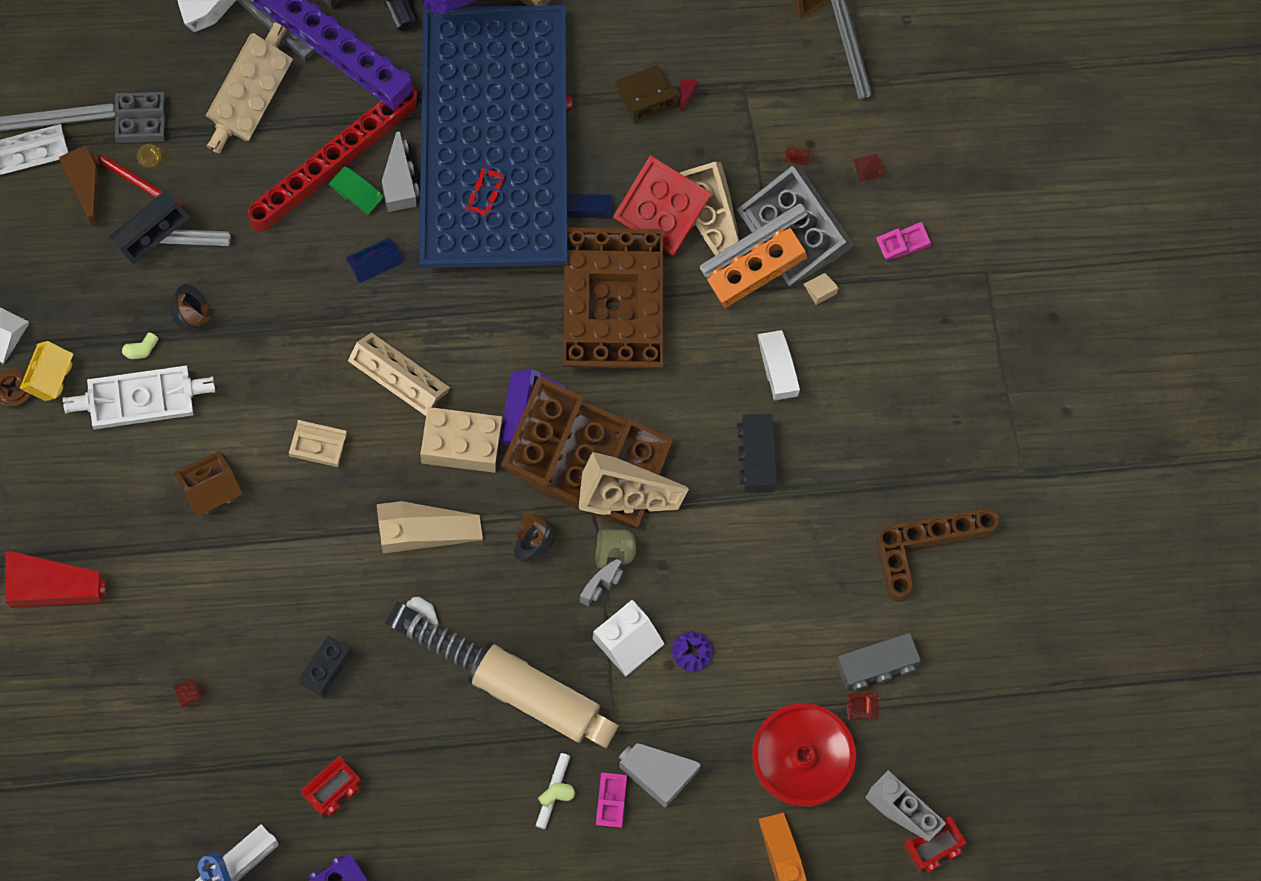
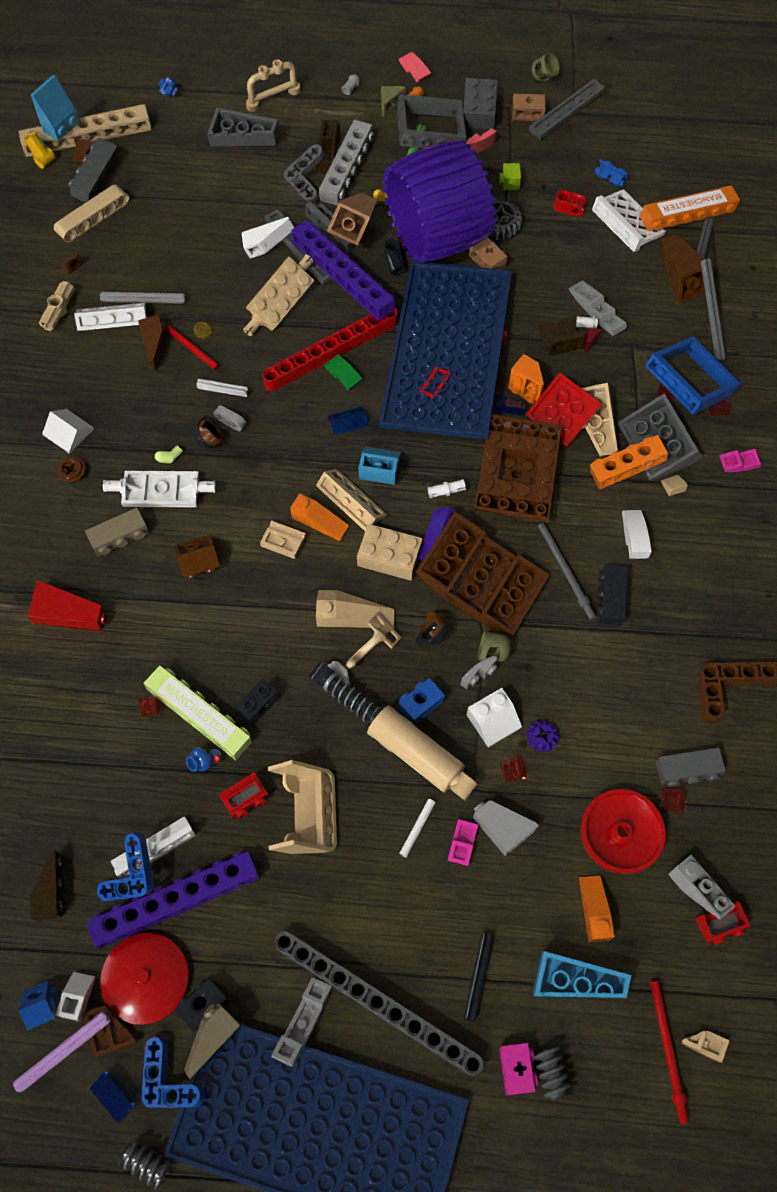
camera: 15 degrees right, 5 degrees down
yellow brick [20,341,73,401] -> none
black brick [109,190,190,265] -> none
dark grey slope [115,92,165,143] -> none
light grey slope [382,132,420,212] -> none
yellowish green arm [538,783,575,807] -> none
tan wedge [579,452,689,515] -> none
light grey axle [700,204,808,278] -> none
none -> dark tan brick [85,508,149,557]
none -> yellowish green brick [144,666,252,761]
none -> blue animal [186,747,221,772]
none -> light grey beam [213,406,246,431]
none -> tan windscreen [268,760,337,854]
none -> orange slope [290,493,349,541]
none -> tan piece [346,612,401,669]
none -> dark azure slope [358,446,401,485]
none -> blue brick [399,678,445,725]
none -> white pin [427,479,466,499]
none -> clear red slope [500,757,528,783]
none -> orange slope [508,354,544,404]
none -> dark grey bar [538,523,597,620]
none -> light grey slope [569,281,627,336]
none -> white pin [576,316,598,329]
none -> blue window [645,336,741,415]

